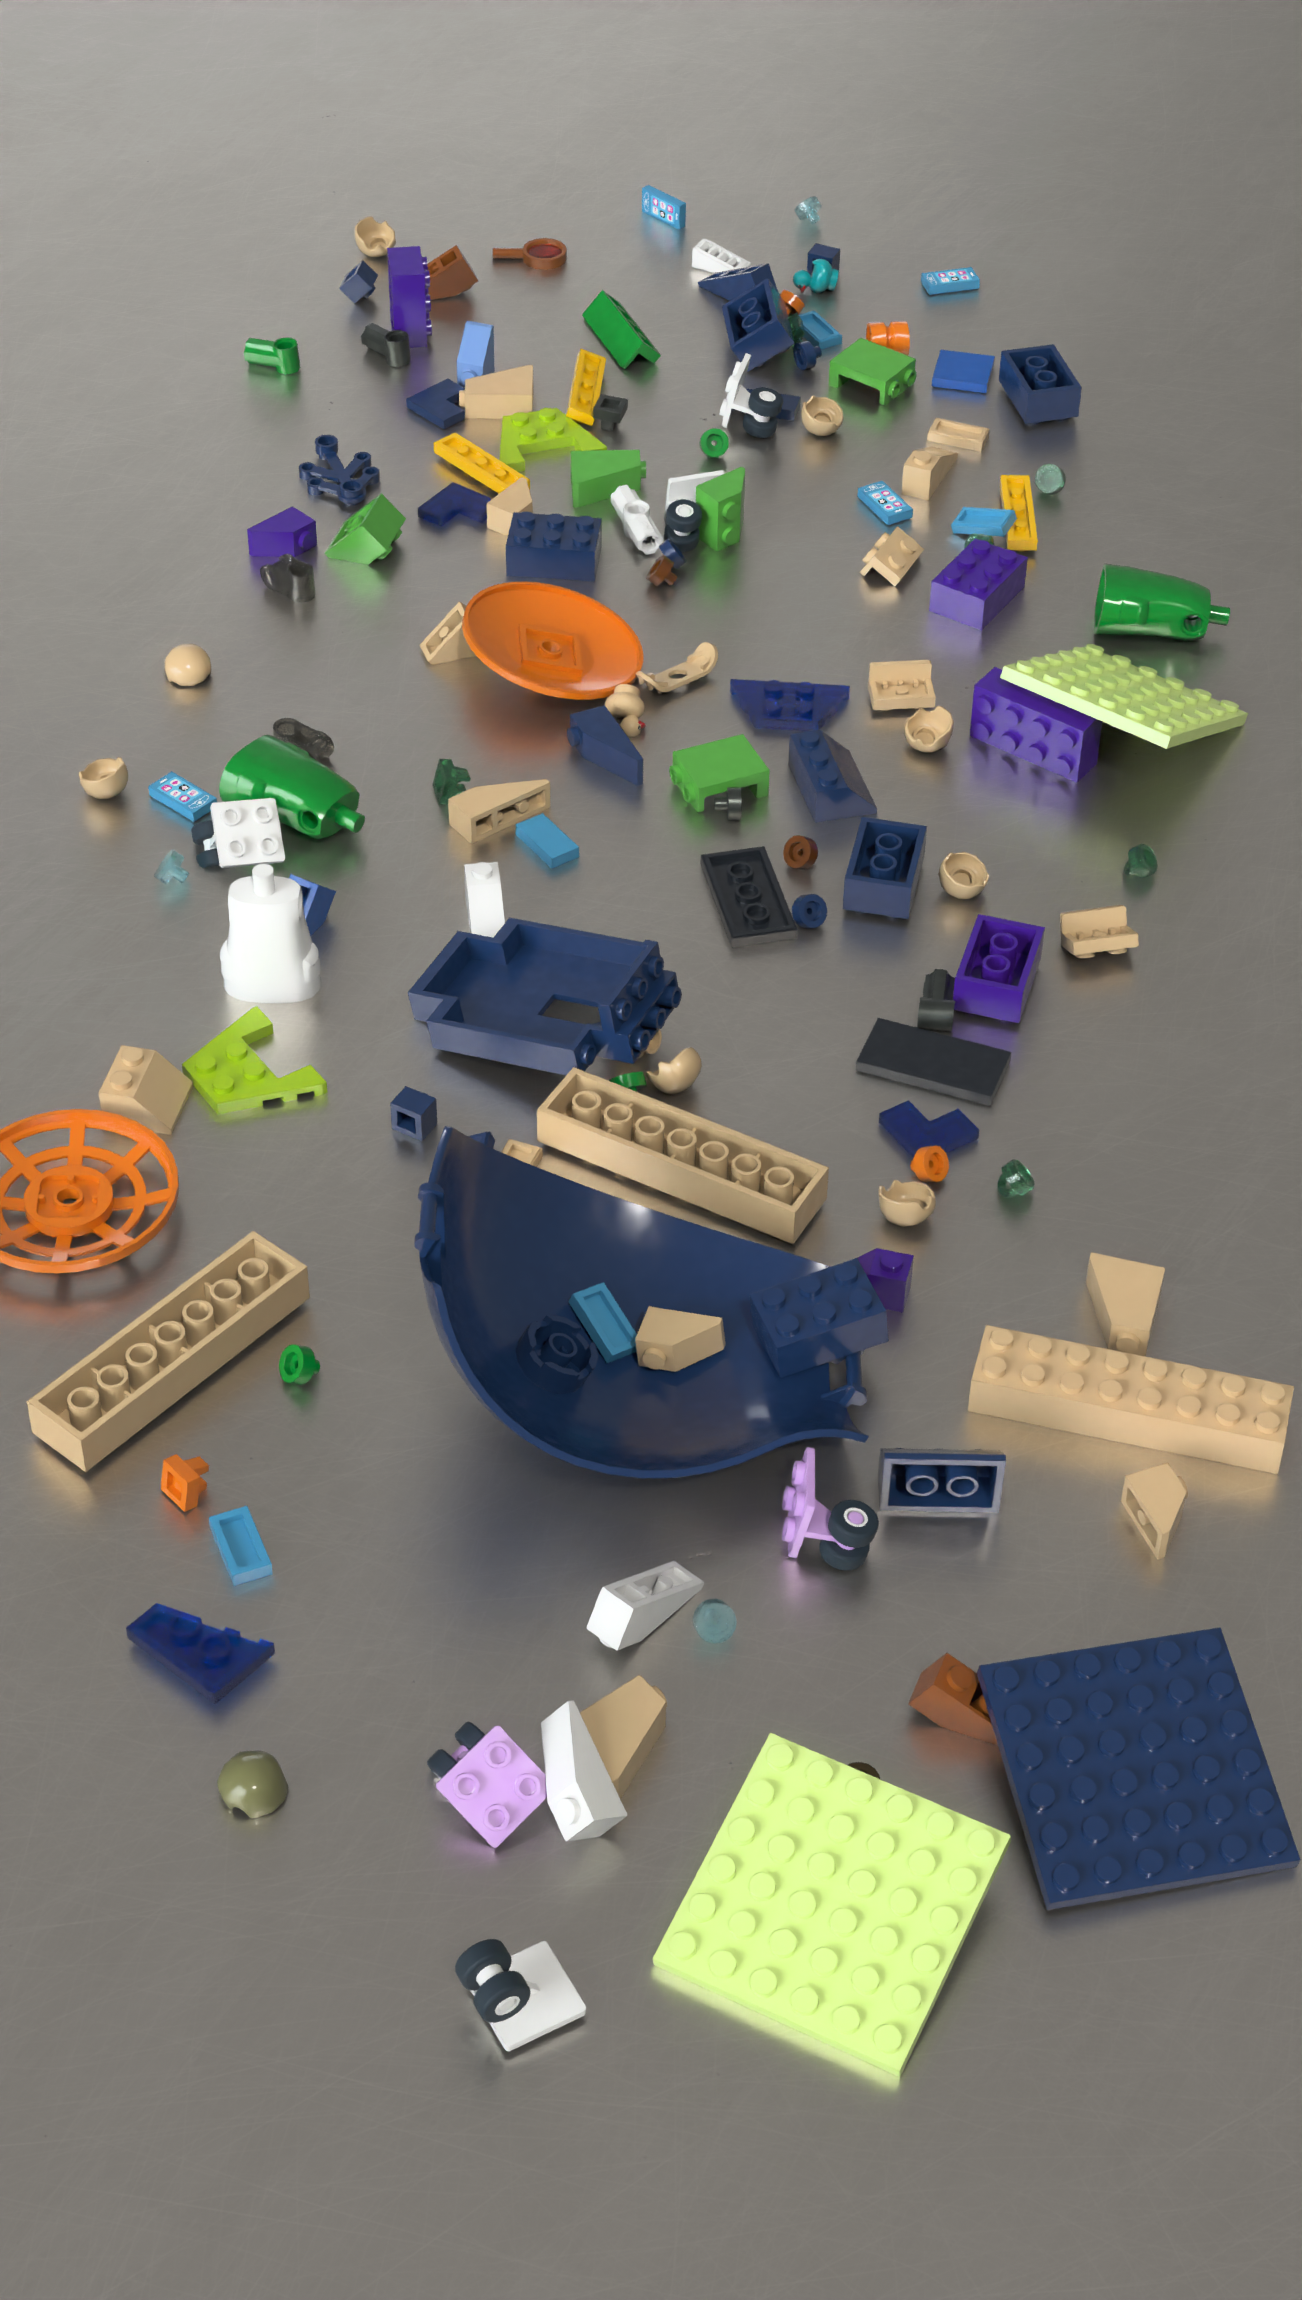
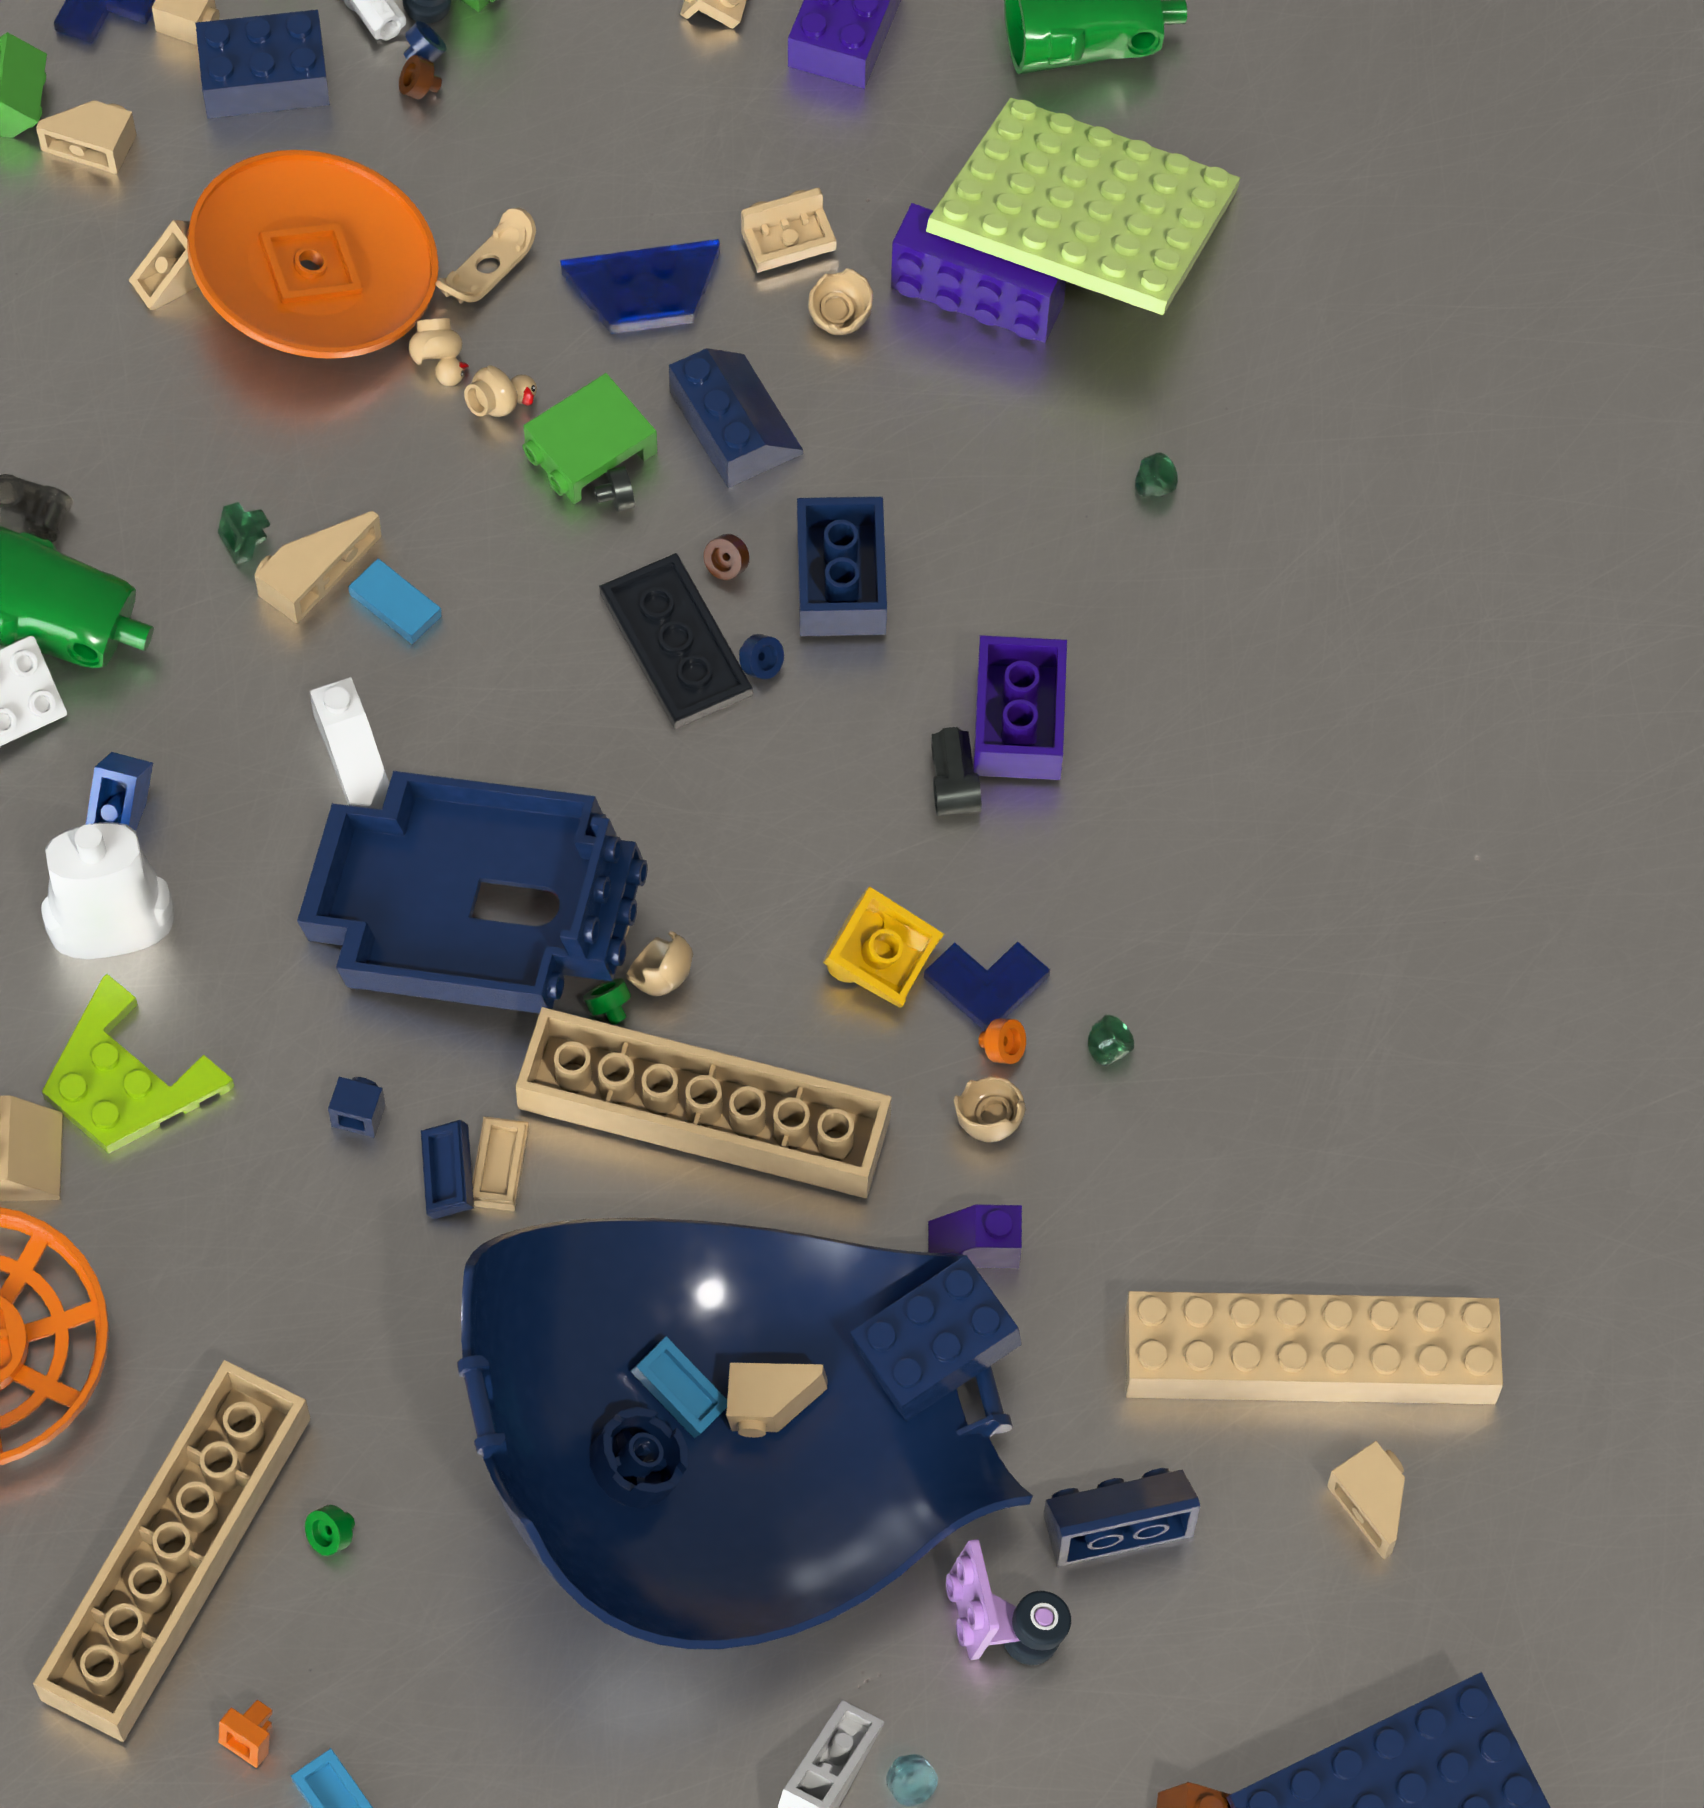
camera: 15 degrees left, 20 degrees up
dark blue slope [567,705,643,786] -> none
black tile [856,1018,1011,1106] -> none
tan hair [938,852,989,899] -> none
tan bracket [1060,905,1139,958] -> none
tan slope [1086,1252,1165,1356] -> none
none -> tan slope [36,100,137,174]
none -> tan animal [464,365,537,417]
none -> yellow slope [823,886,944,1008]

